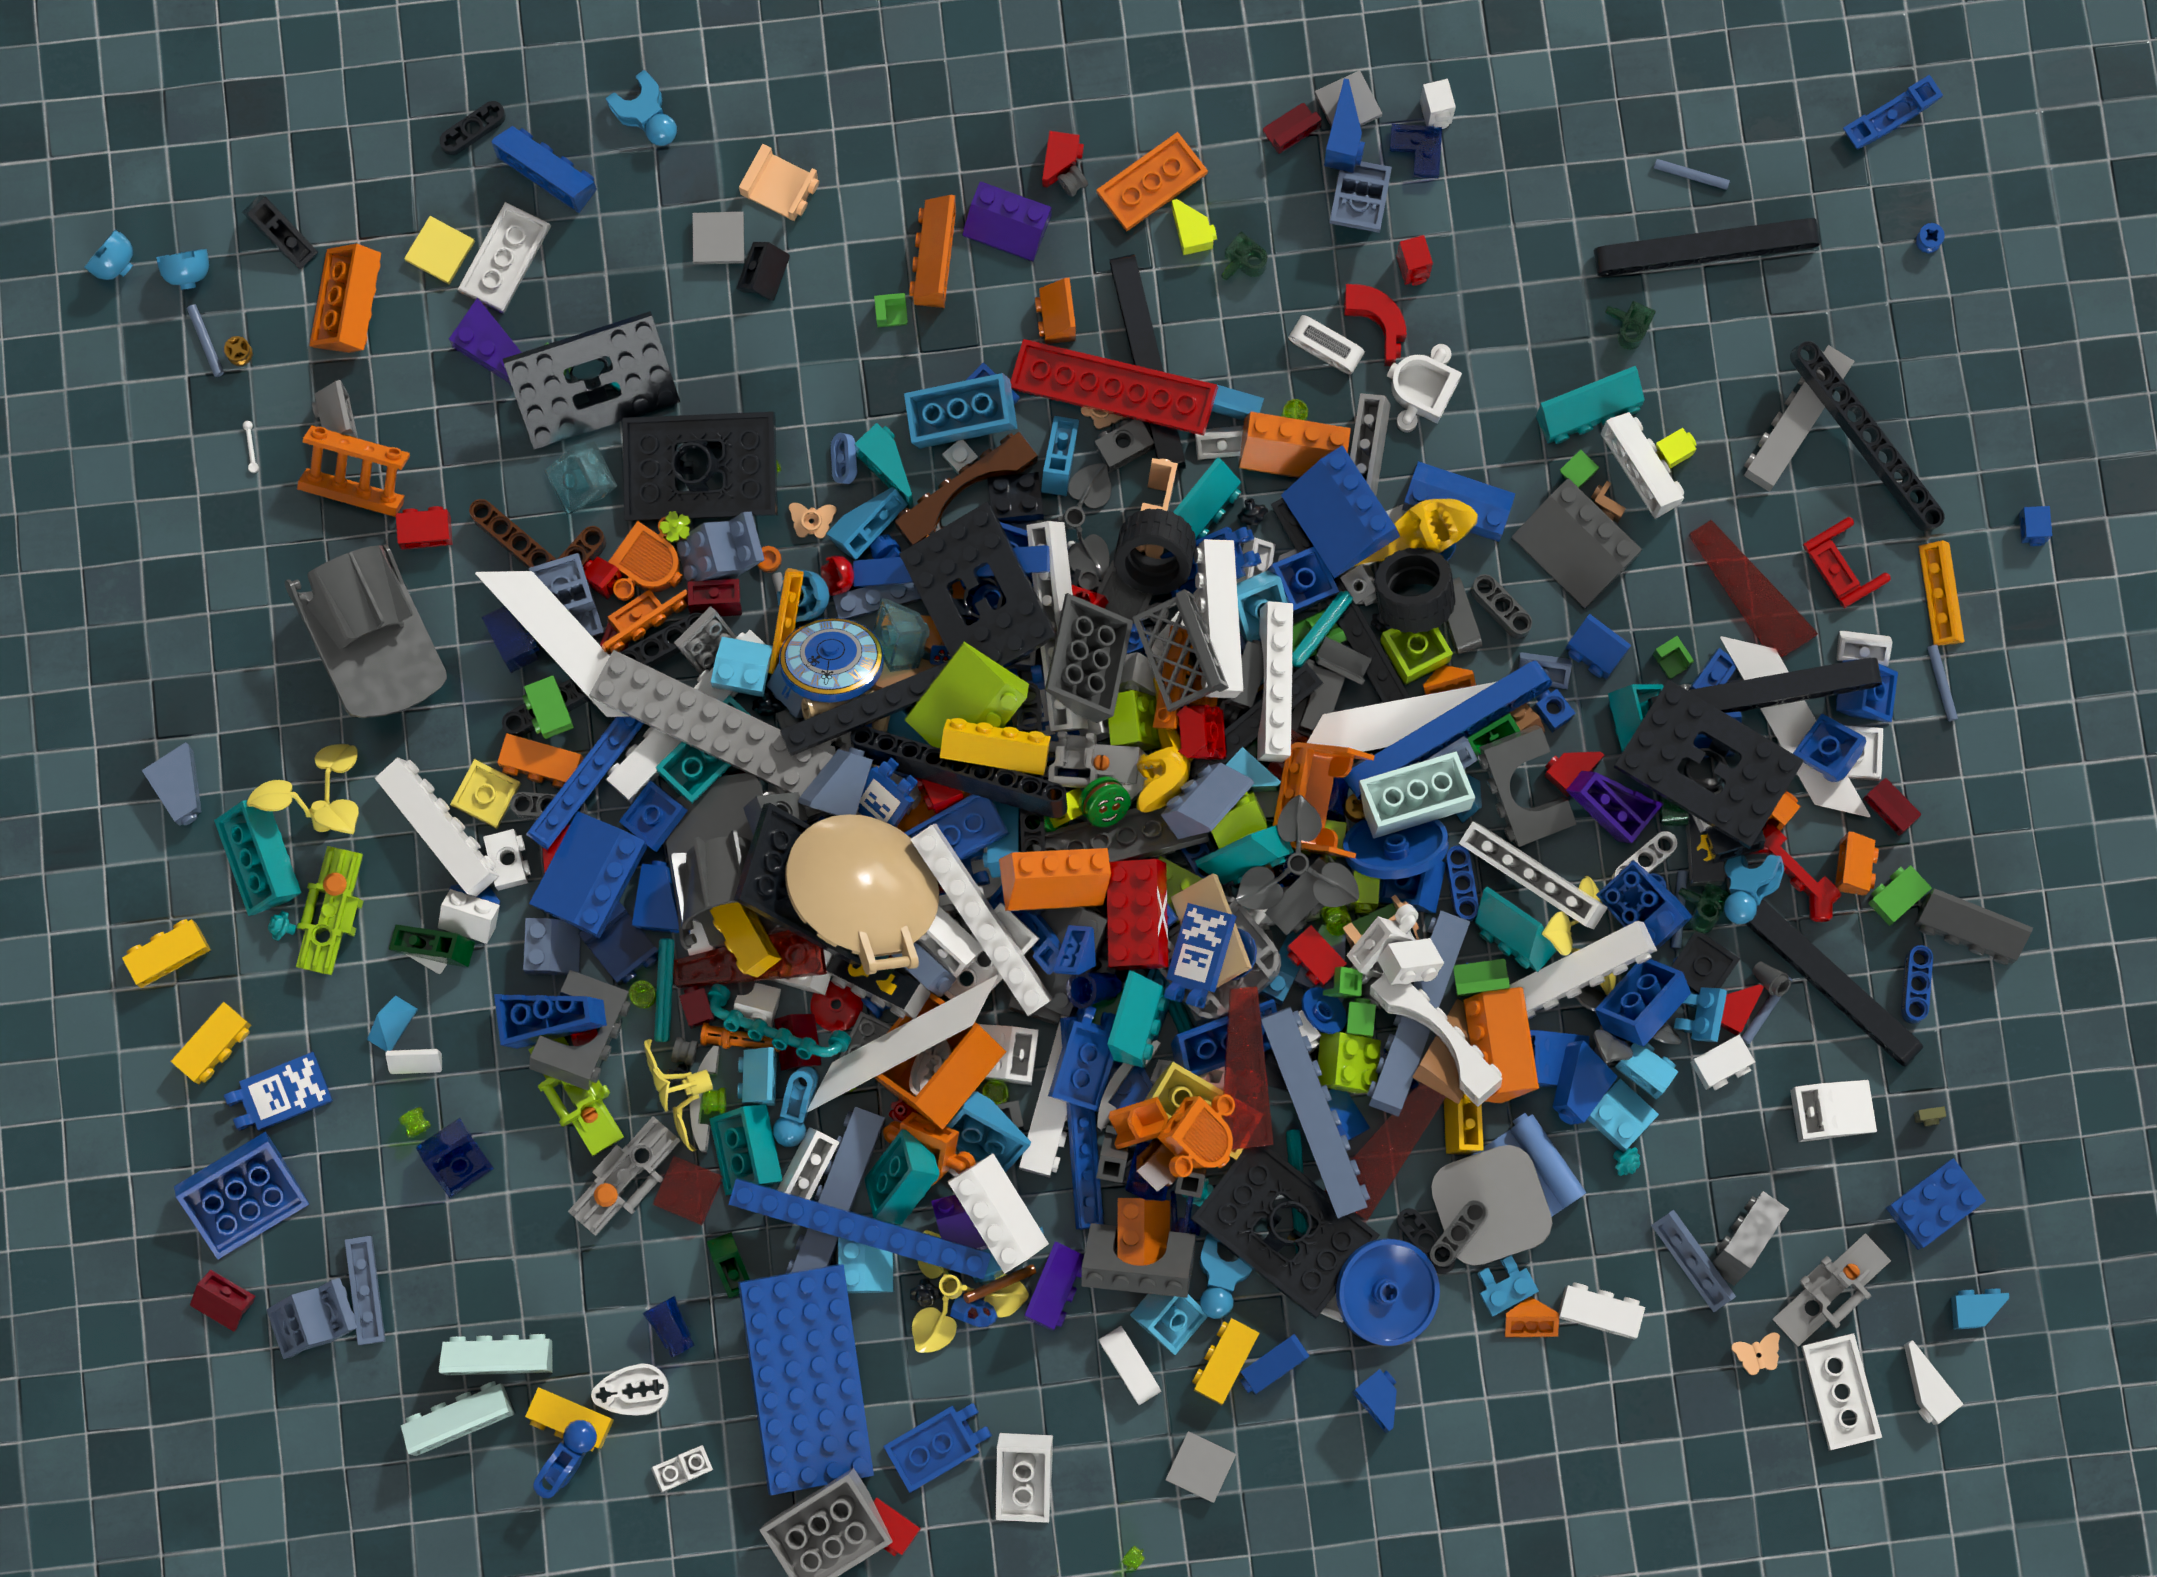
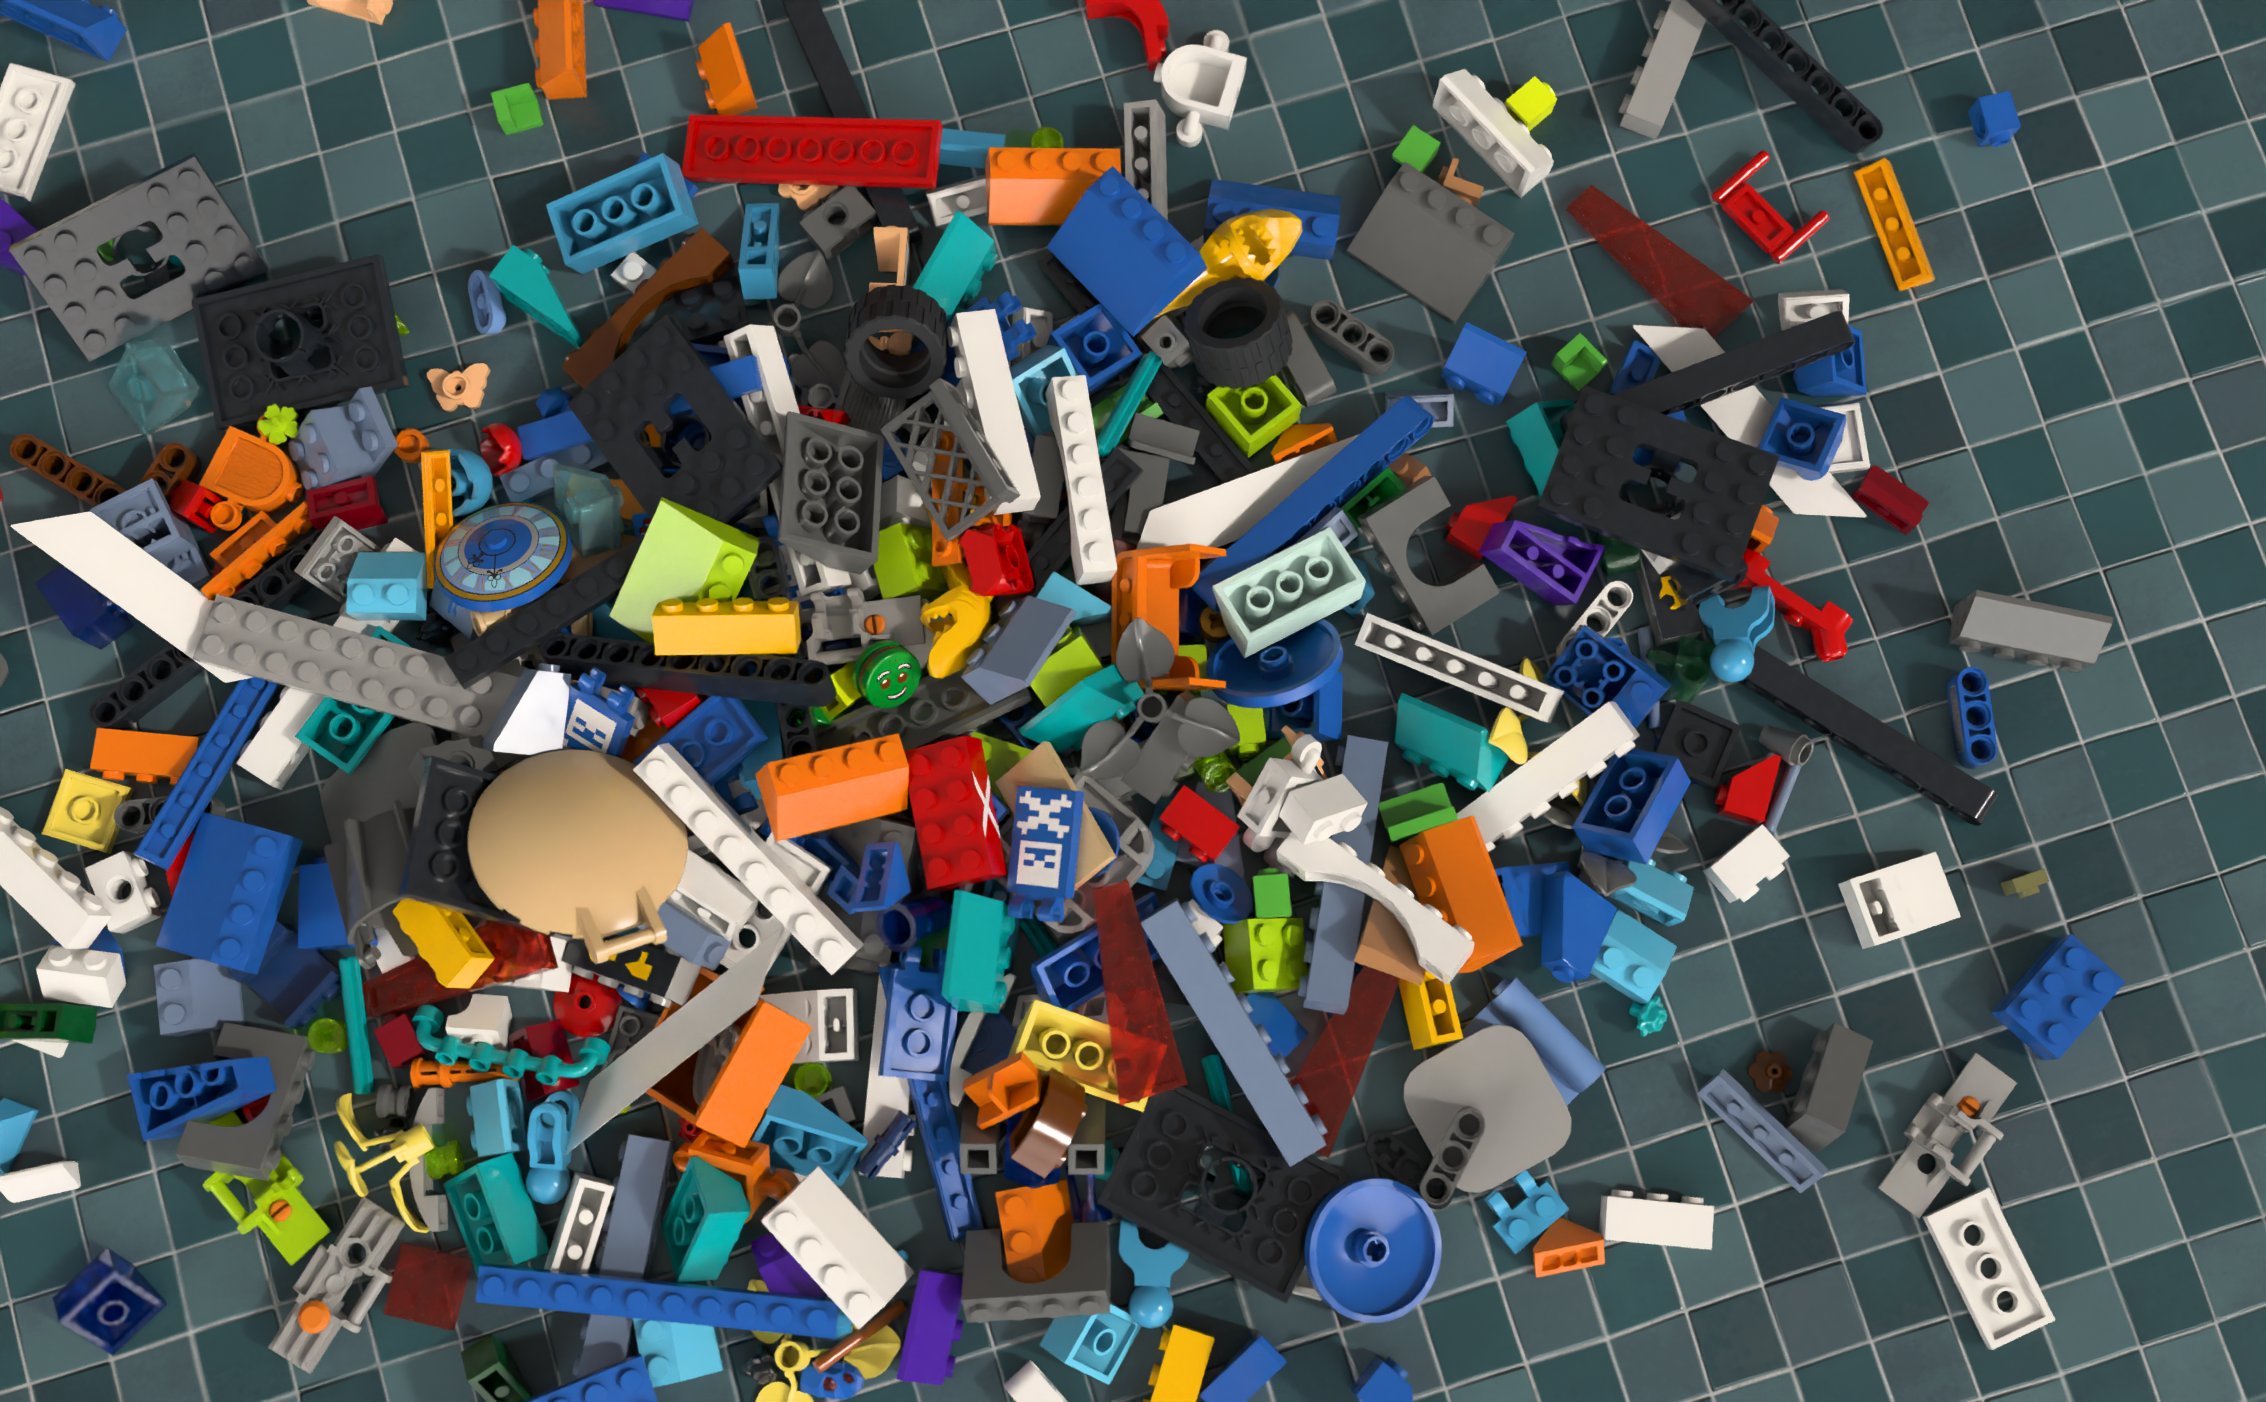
camera: 10 degrees left, 0 degrees up
clear neon green wheel [398,1107,432,1138] -> none
bright green brick [522,676,574,739] -> none
blue plate [619,780,688,852] -> none
light grey tile [693,212,745,264] -> none
black panel [736,242,790,301] -> none
dark azure slope [826,487,908,560] -> none
orange piece [1157,1094,1235,1177] -> none
black plant [1237,498,1268,526] -> none
white beam [1288,315,1365,375] -> none
bright green panel [1323,967,1363,999] -> none
blue beam [1445,845,1479,922] -> none
blue brick [1534,689,1576,733] -> none
teal slope [1536,366,1645,444] -> none
dark azure plate [1674,987,1727,1042] -> none
light nougat animal [1731,1332,1780,1375] -> none
orange slope [1835,832,1879,895] -> none
bright green brick [1868,865,1932,926] -> none
white slope [1904,1340,1963,1425] -> none
sand blue bar [1927,645,1958,722] -> none
dark azure slope [1951,1289,2009,1329] -> none
none -> dark blue pin [855,1110,917,1181]
none -> reddish brown plant [1747,1051,1793,1093]

